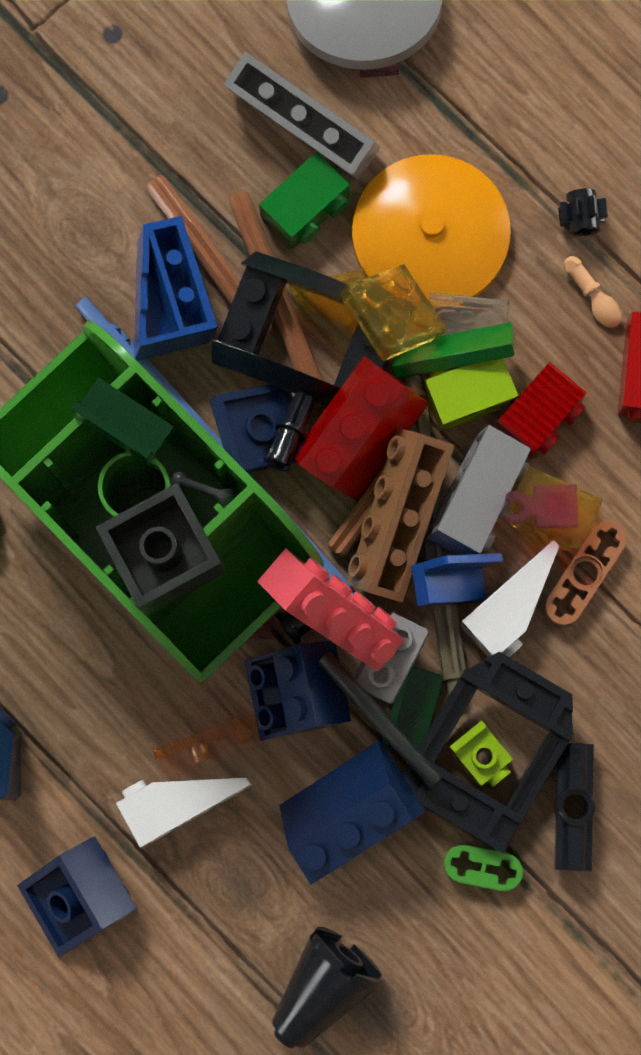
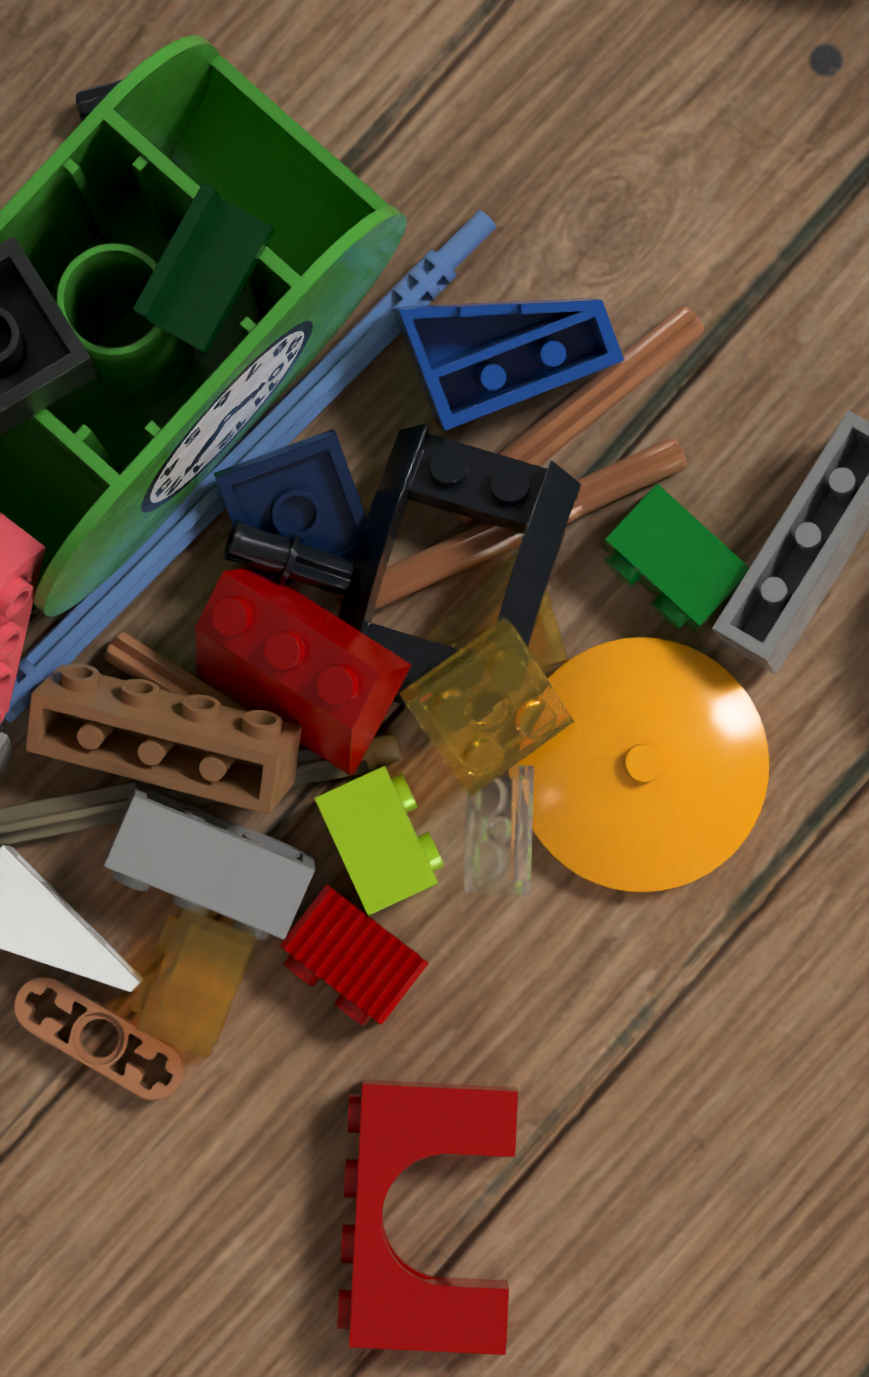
camera: 80 degrees right, 5 degrees up
dark grey hinge [171,472,235,505] -> none
green tile [392,322,515,378] -> none
blue panel [411,553,503,607] -> none
clear pink plate [505,484,578,529] -> none
black gear [558,188,608,236] -> none
light nougat piece [564,256,622,328] -> none

